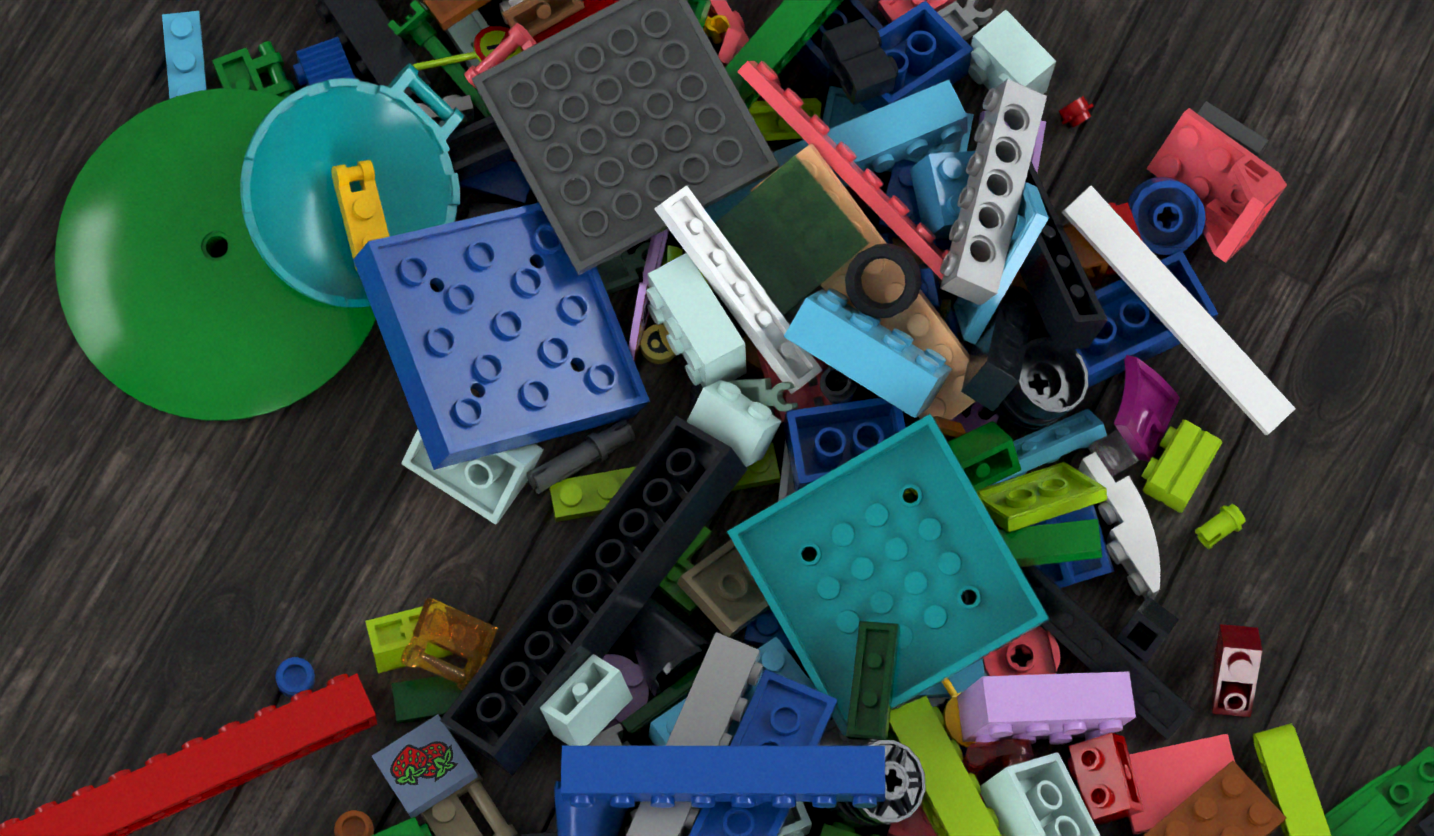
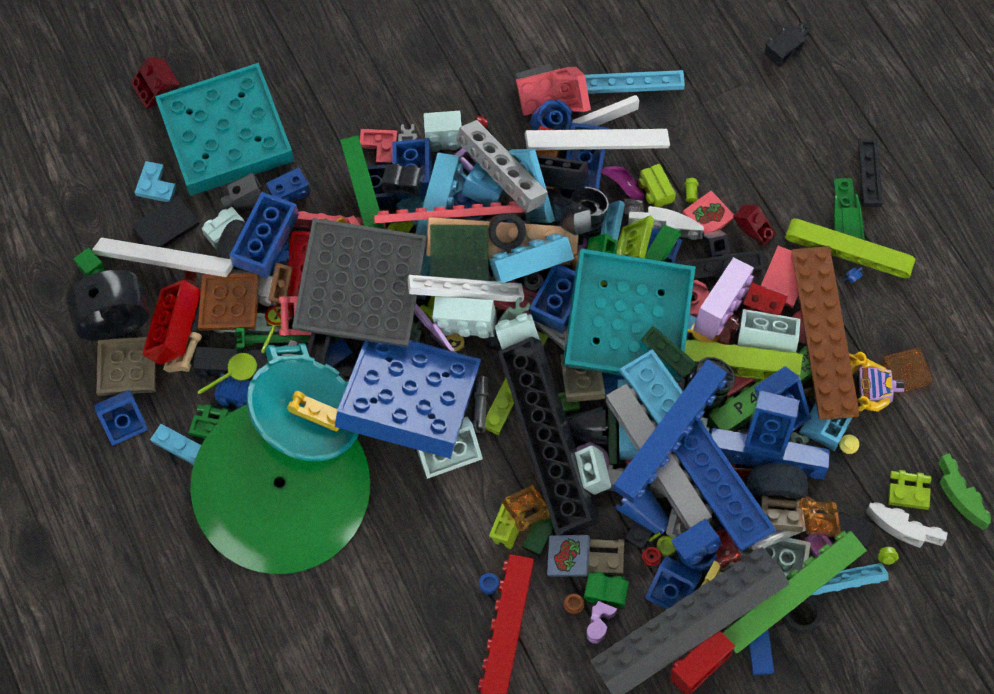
camera: 45 degrees left, 5 degrees down
none -> lime piece [198,353,257,394]
none -> white tile [570,95,639,130]
none -> medium azure plate [585,70,685,94]
none -> medium azure tile [619,349,683,425]
none -> coral tile [682,191,734,234]

